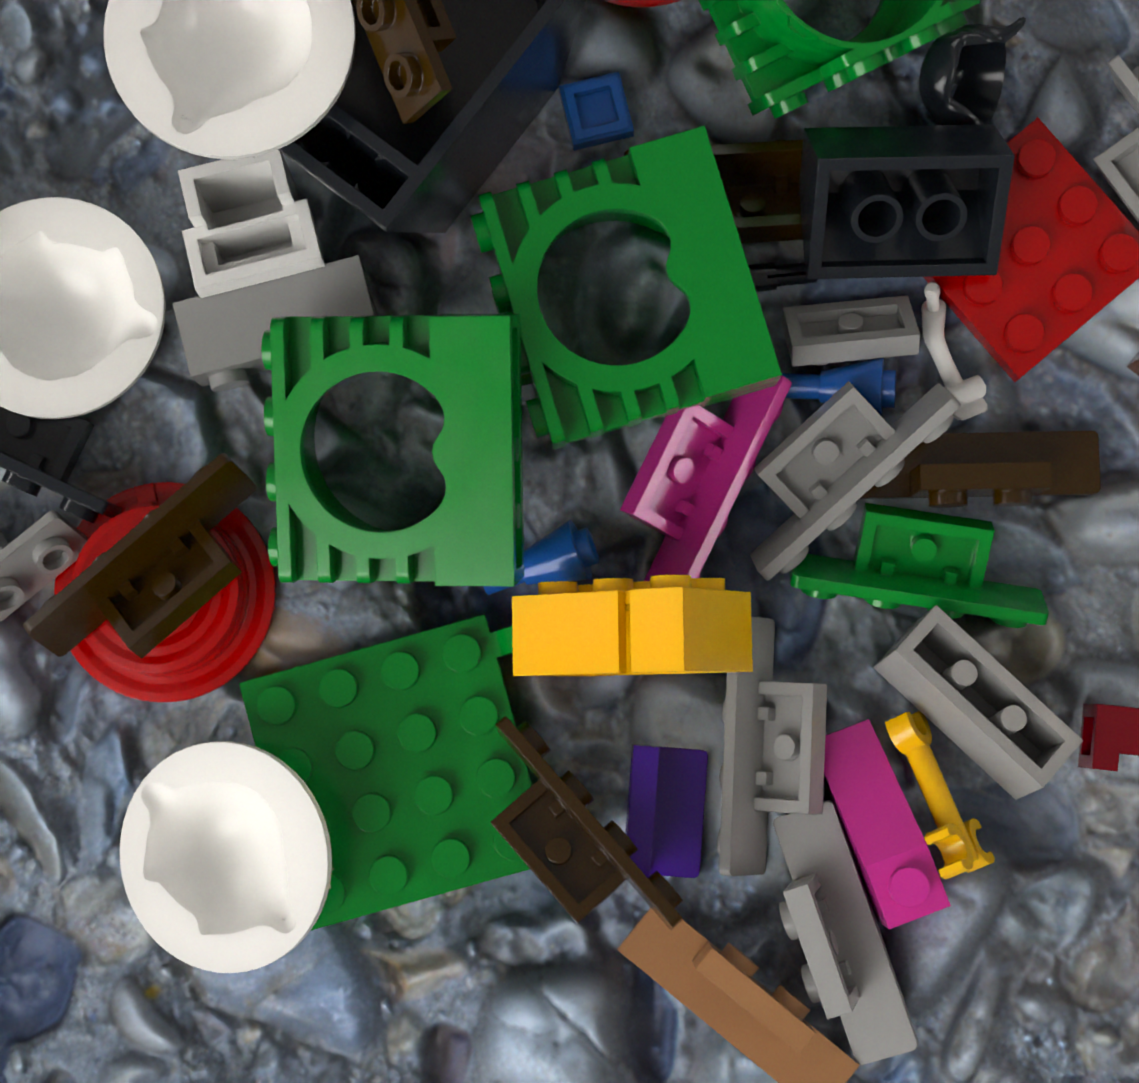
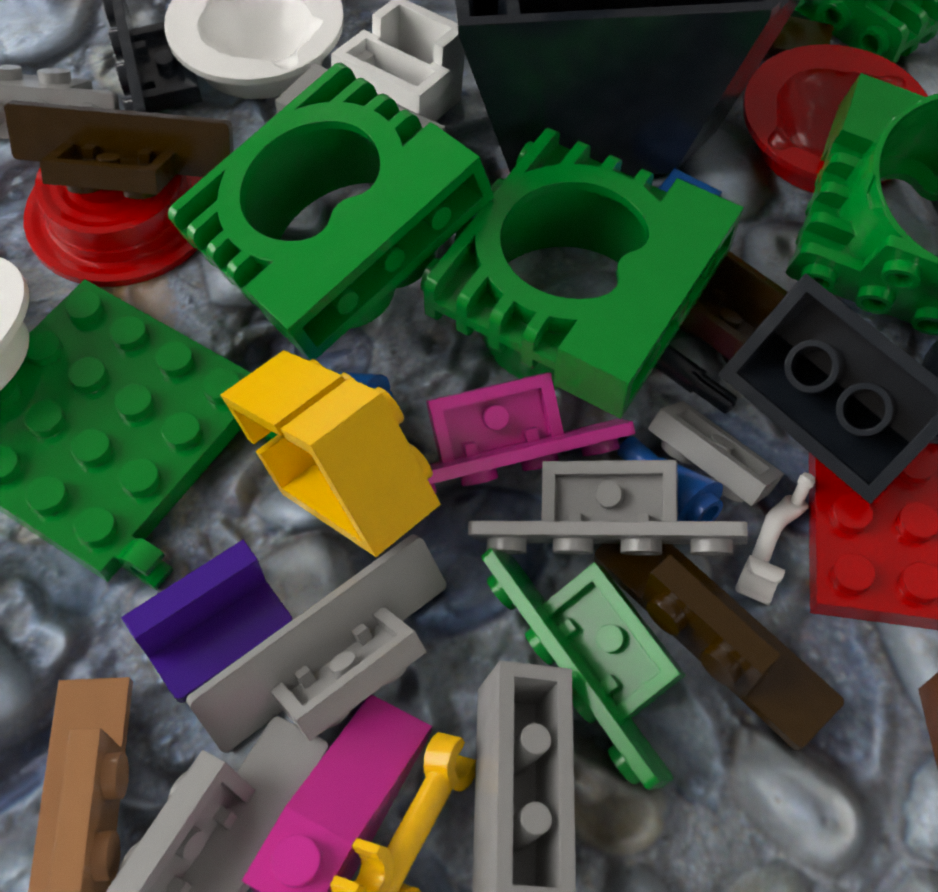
camera: 45 degrees right, 25 degrees down
dark brown bracket [490,716,683,930] -> none

